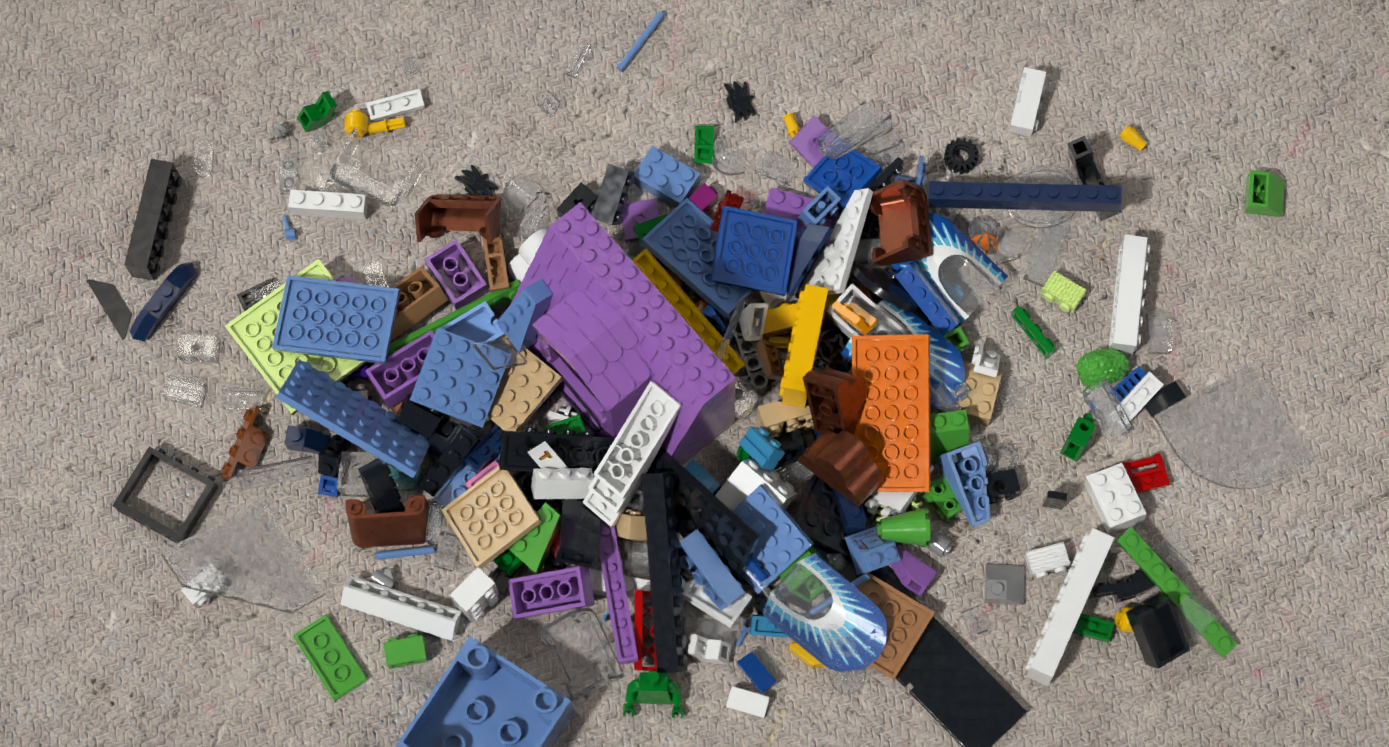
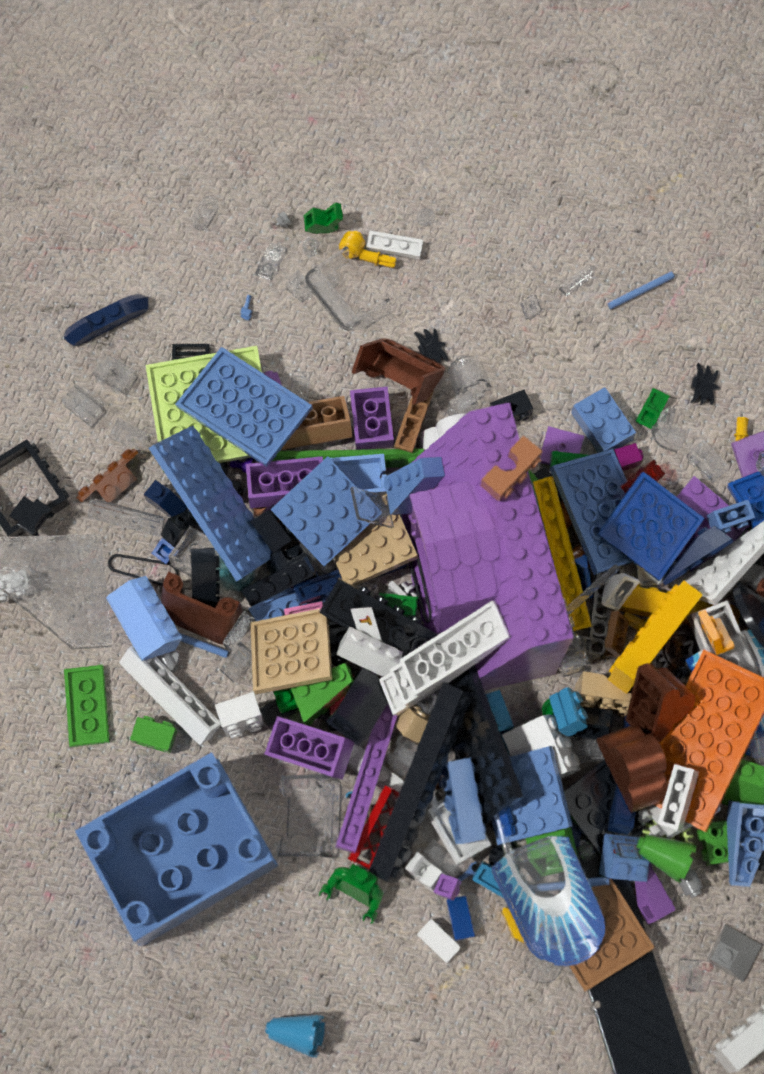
camera: 25 degrees right, 0 degrees up
black sticker [87,279,132,340] -> none
black brick [124,159,182,281] -> none
clear plate [250,280,283,302] -> none
white brick [288,189,368,220] -> none
black brick [592,164,635,225] -> none
none -> black piece [10,496,55,539]
none -> light blue slope [106,576,182,661]
none -> black piece [108,554,178,586]
none -> medium lavender tile [433,873,461,901]
none -> nougat arch [480,435,542,502]
none -> white brick [658,764,699,831]

